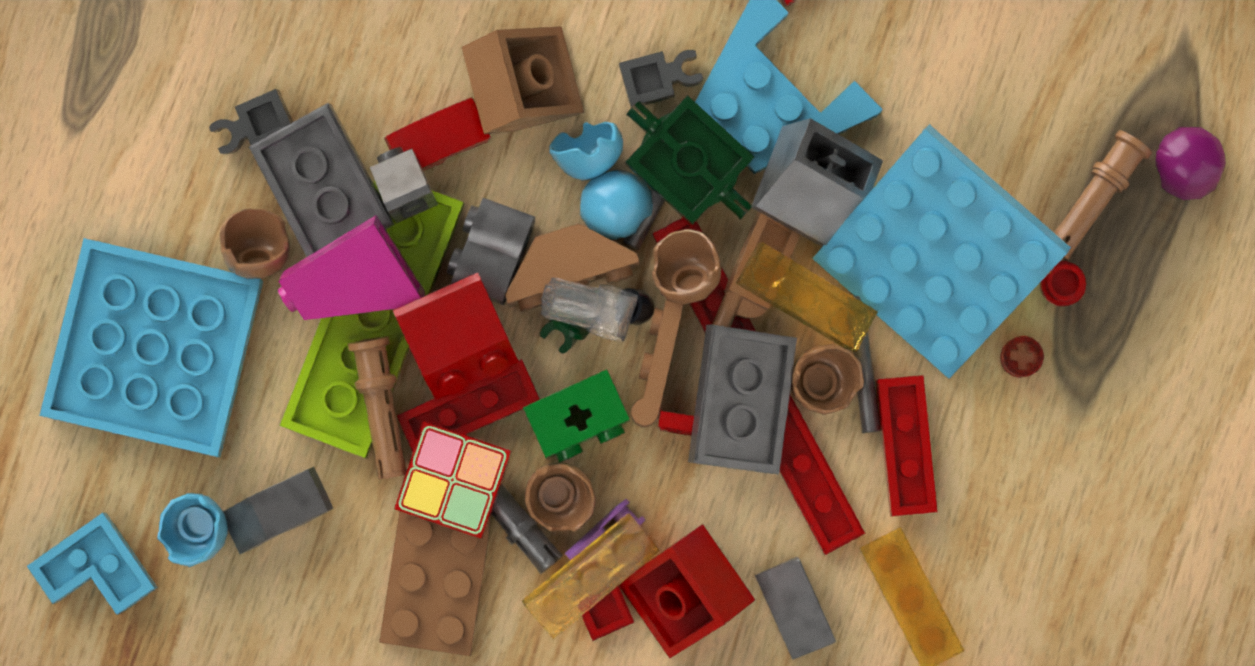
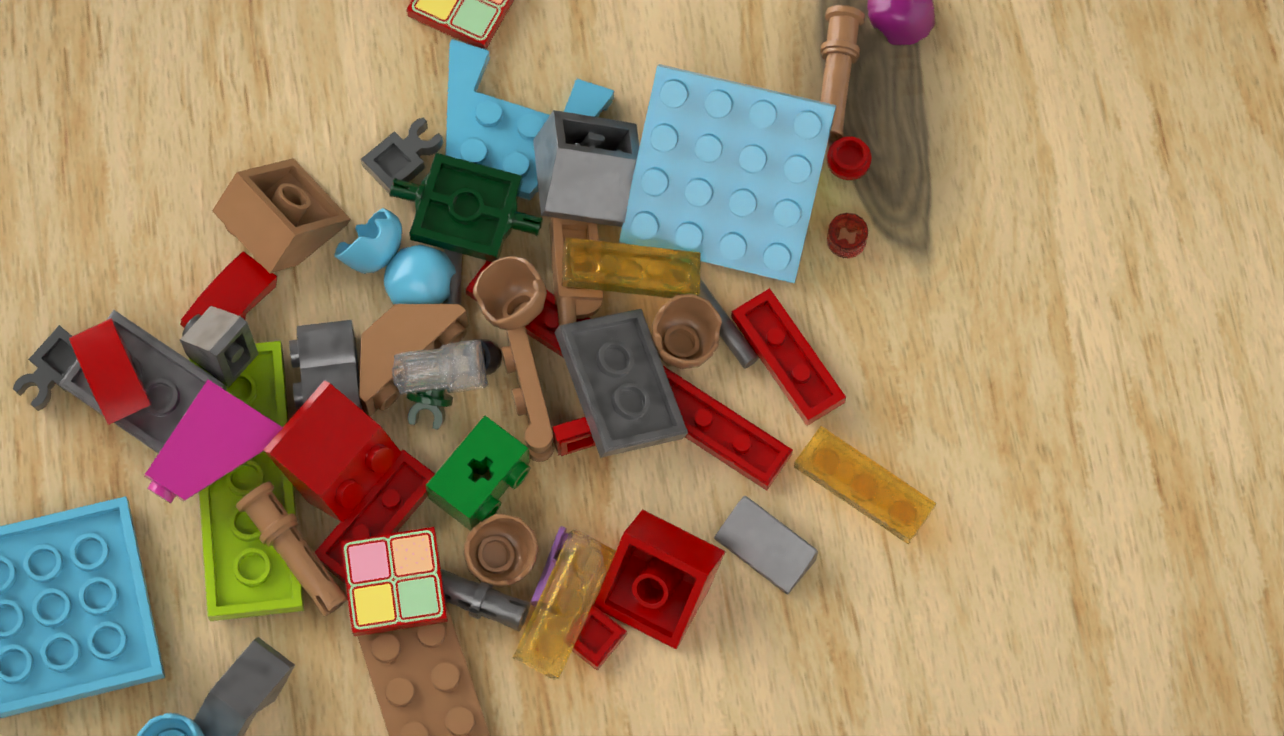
camera: 30 degrees left, 15 degrees down
medium nougat hair [220,208,290,279] -> none
none -> red slope [69,318,152,425]

